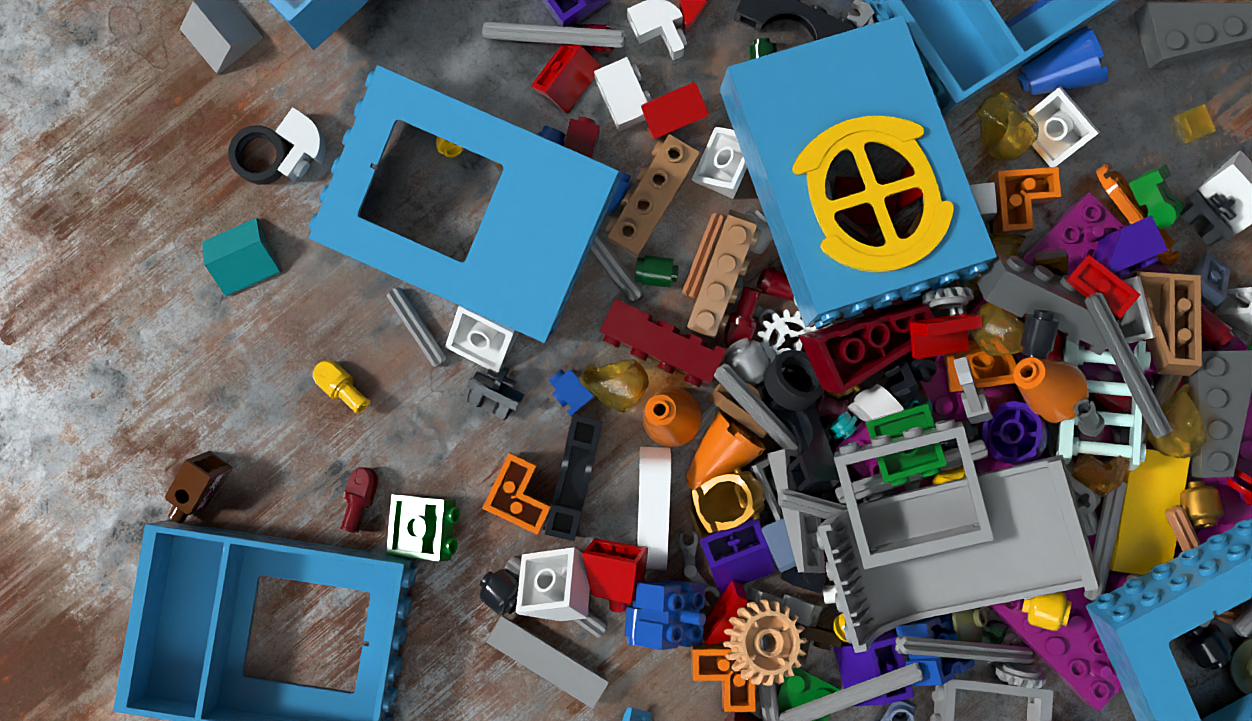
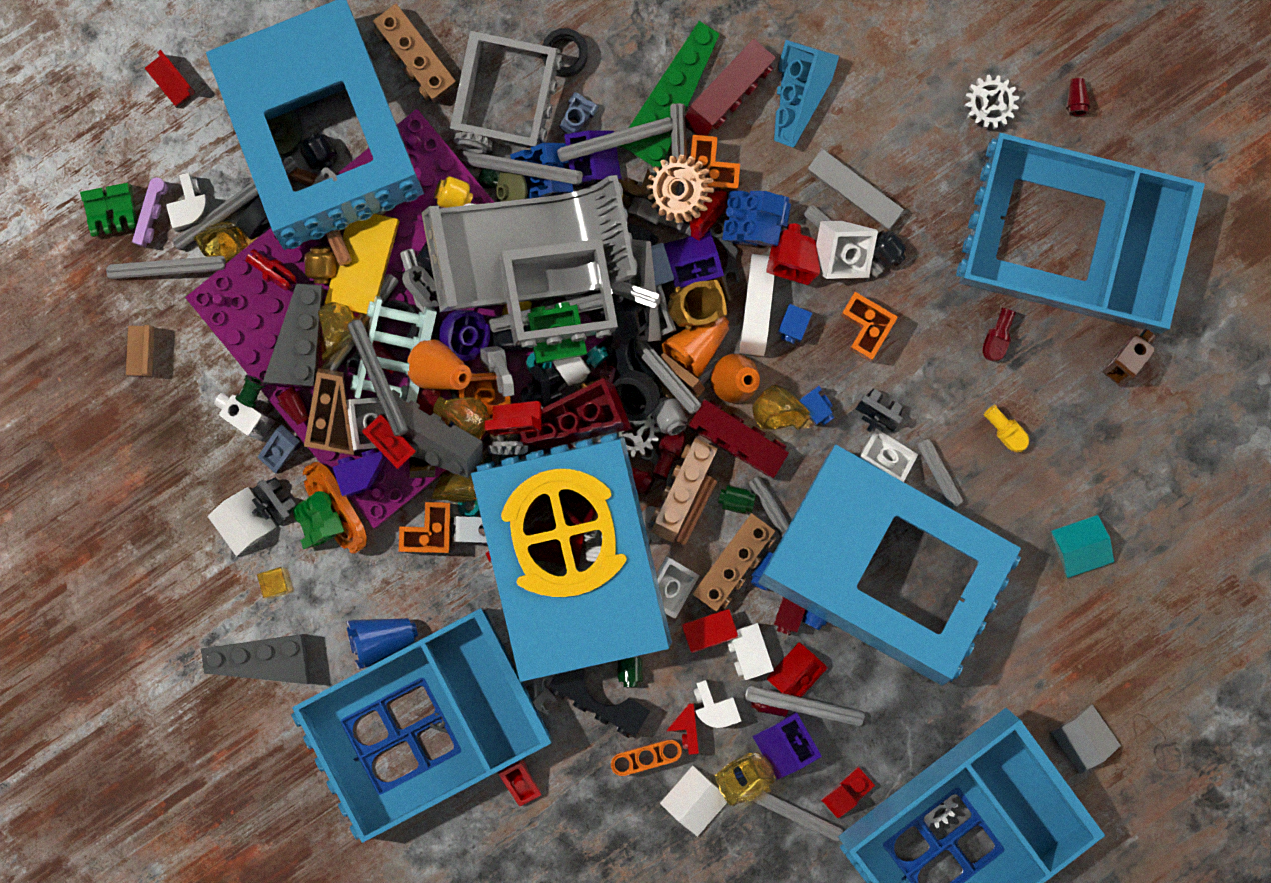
camera: 170 degrees left, 0 degrees up
black tyre [228,125,289,185] -> none
white brick [275,107,326,182] -> none
plate [386,494,460,561] -> none
black arch [545,415,603,541] -> none
clear yellow helmet [975,90,1039,161] -> none
white slope [1014,86,1100,167] -> none
black brick [1020,309,1059,359] -> none
clear orange panel [1070,453,1130,497] -> none
dark grey pin [1074,399,1105,436] -> none
light grey axle [1084,479,1127,601] -> none
none -> blue brick [777,304,812,344]

